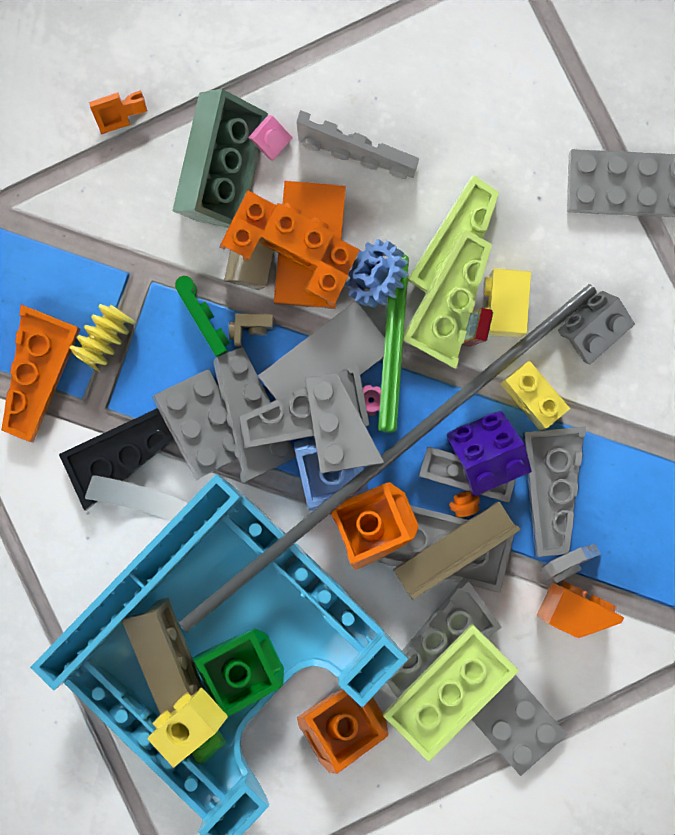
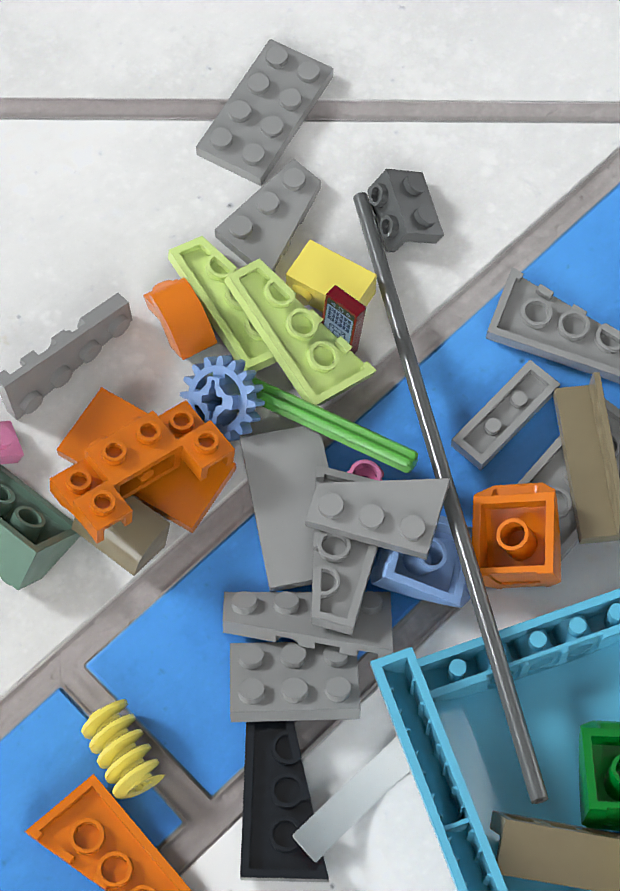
camera: 60 degrees left, 20 degrees down
green plate [175,276,230,357] -> none
dark tan bracket [229,313,274,348] -> none
dark purple bracket [446,411,532,496] -> none
orange plate [449,491,480,517] -> none
light yellow brick [500,360,570,430] -> none
none -> orange brick [143,277,218,360]
none -> light grey wing [214,159,321,273]

